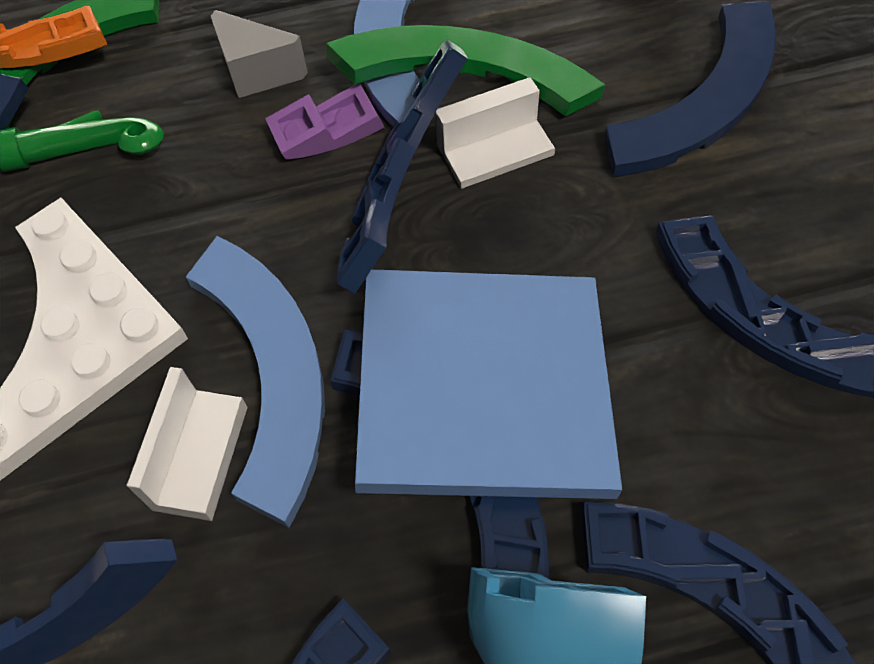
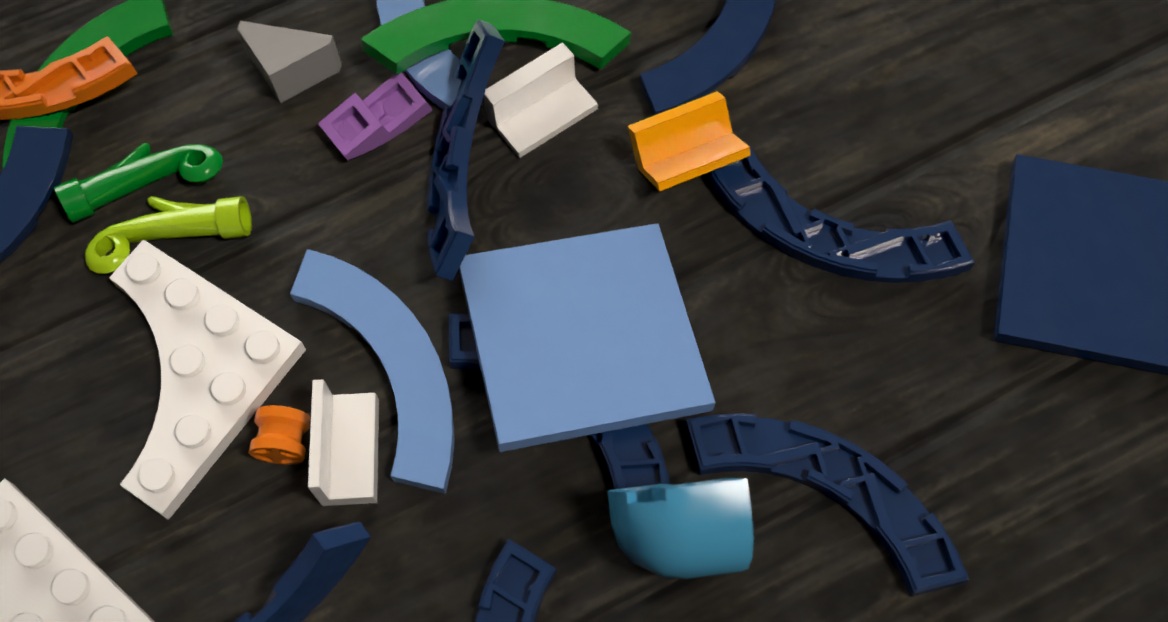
camera: 15 degrees left, 5 degrees up
none -> lime plant [85,196,252,274]
none -> orange wheel [248,405,311,465]
none -> light orange panel [627,92,751,191]

